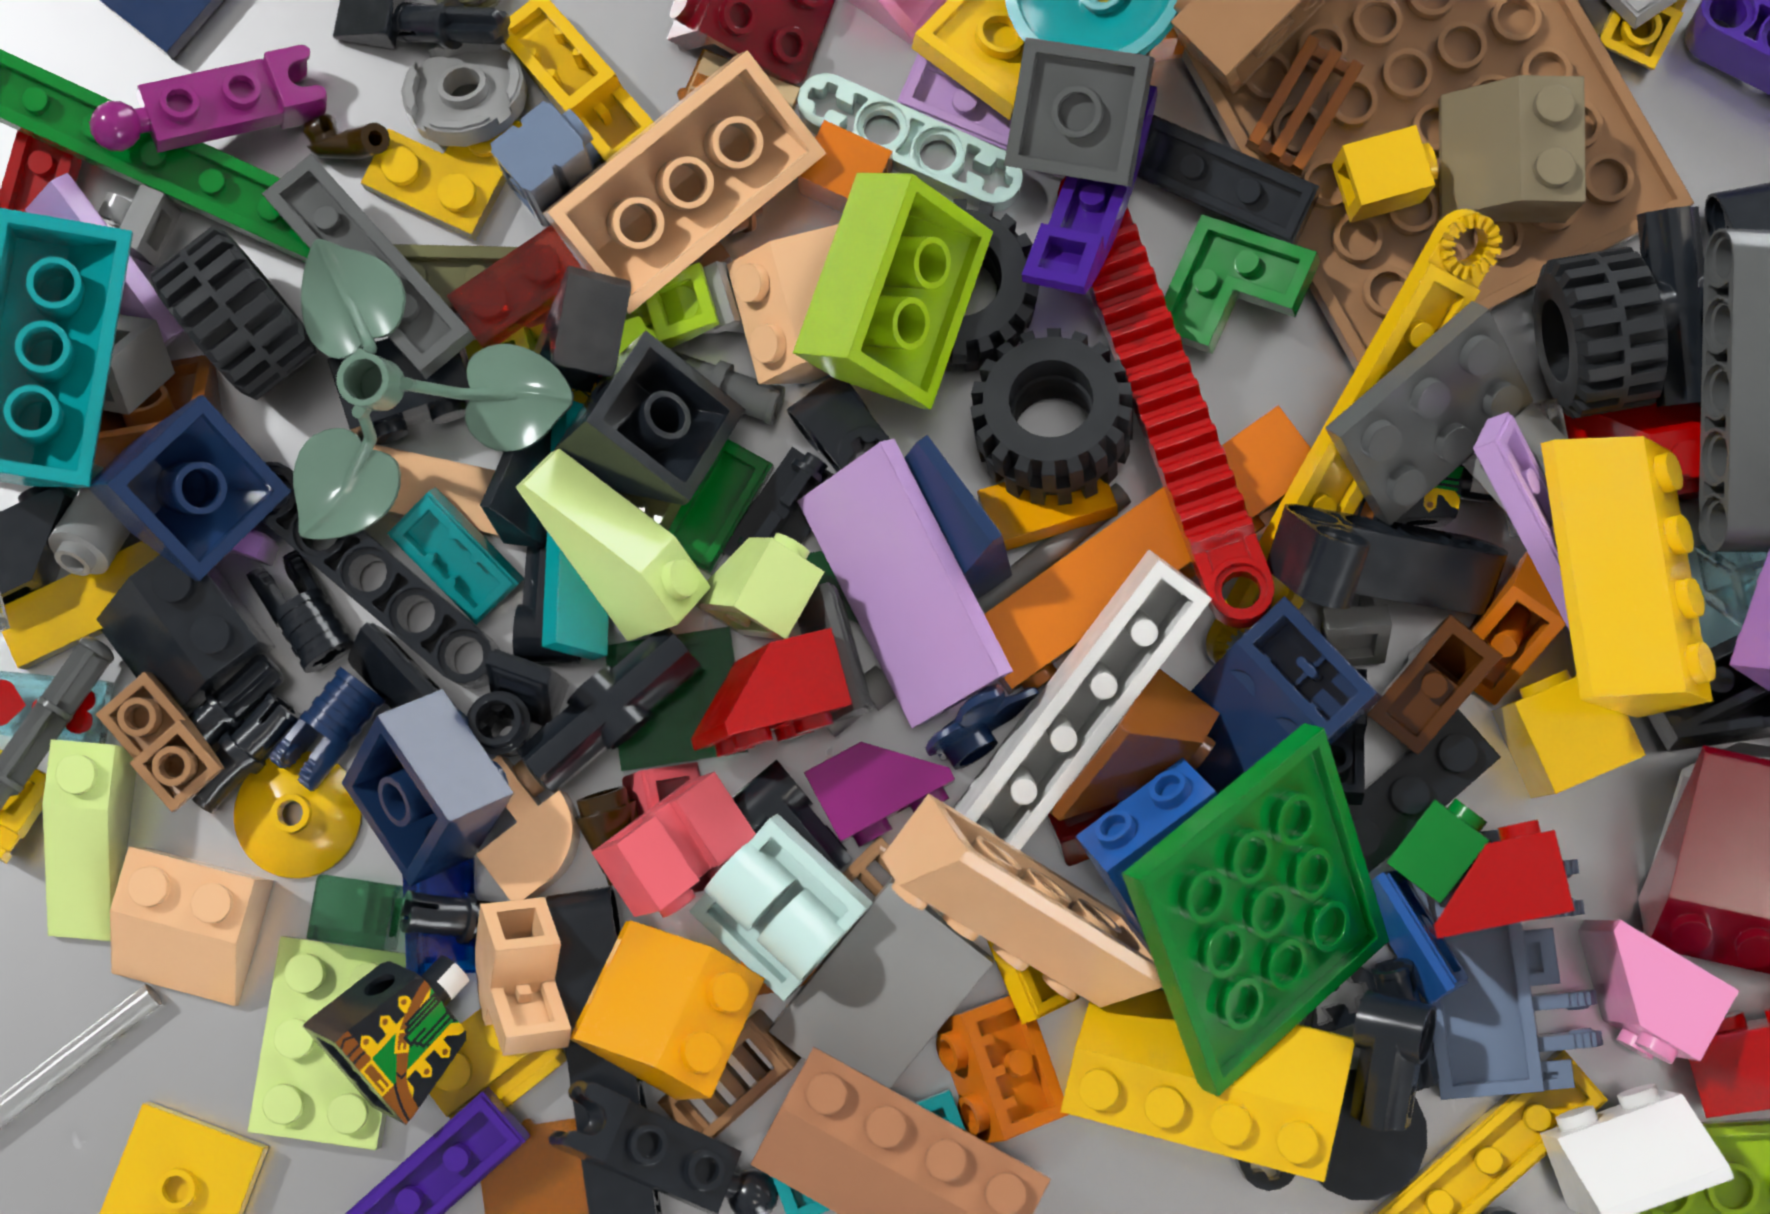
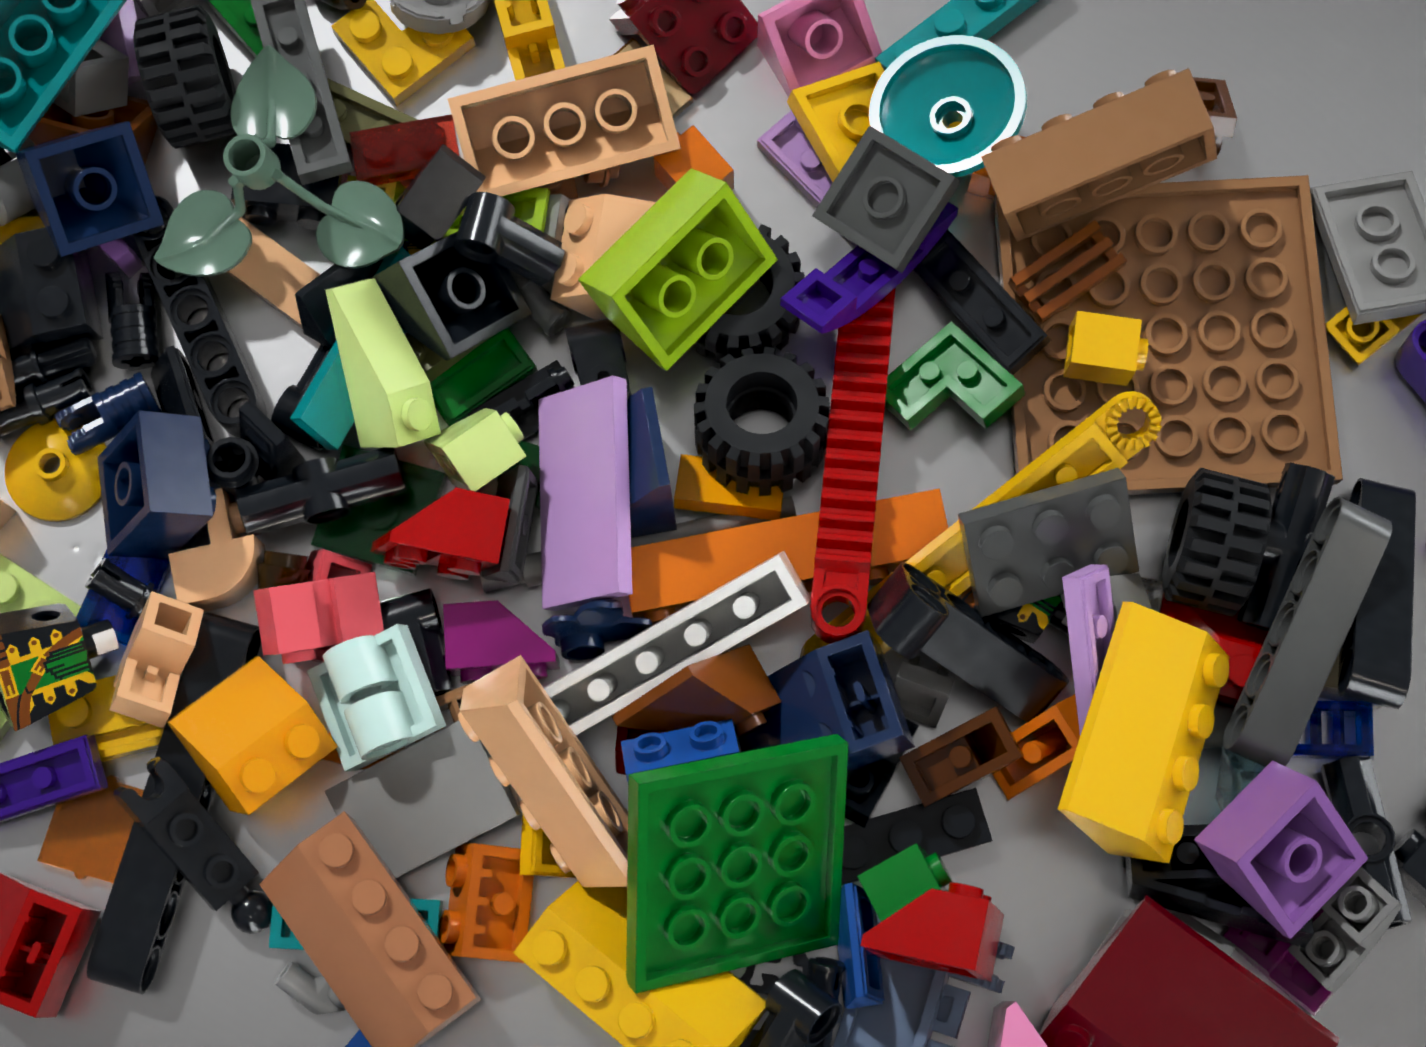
camera: 25 degrees right, 5 degrees down
clear green panel [306,874,407,950] -> none
teal plate [387,487,524,625] -> none
sand blue brick [490,101,601,227] -> none
medium nougat slope [657,1009,801,1138] -> none
light aqua beam [798,73,1023,212] -> none
dark tan slope [1439,75,1586,223] -> none
yellow head [1491,669,1646,799] -> none
none -> black piece [454,192,565,286]

